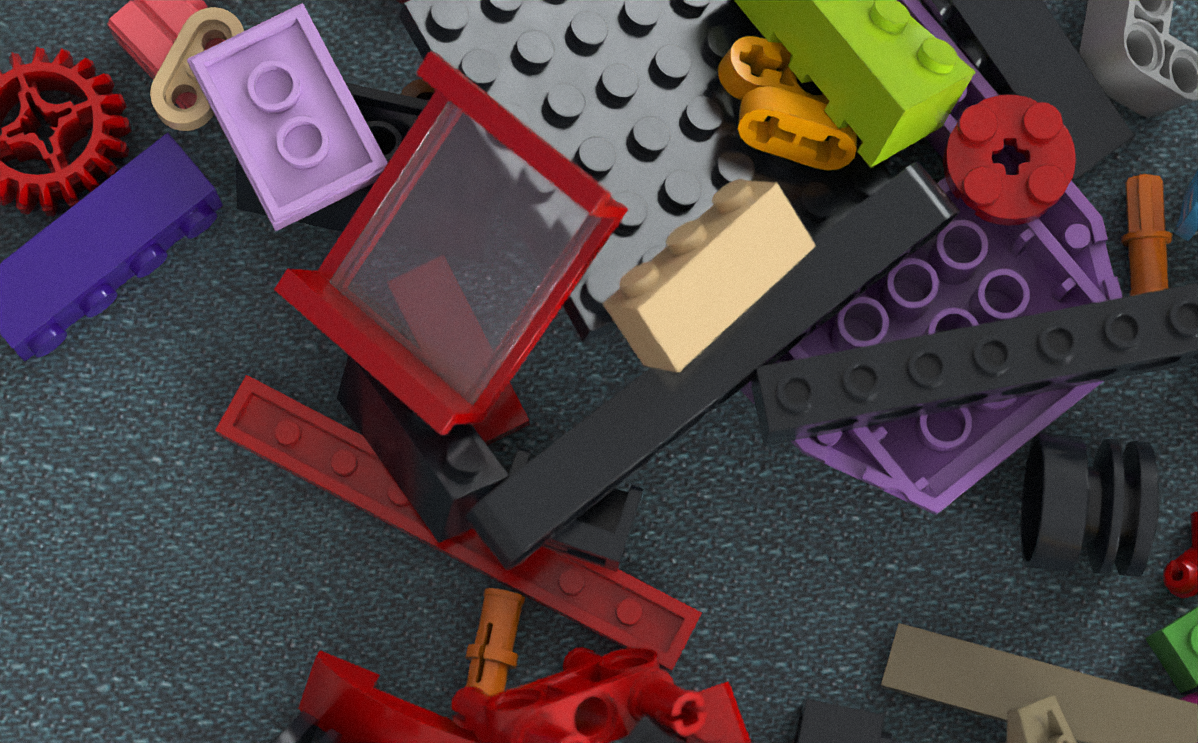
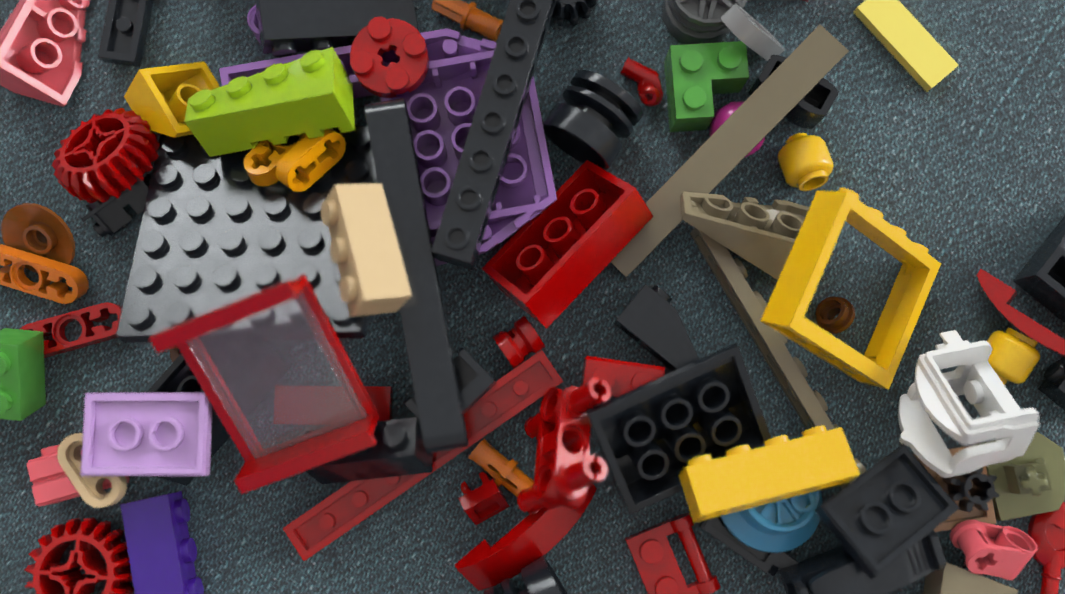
camera: 60 degrees left, 5 degrees up
none -> red tile [458,472,510,525]
none -> red brick [482,160,653,329]
none -> red wheel [492,316,545,368]

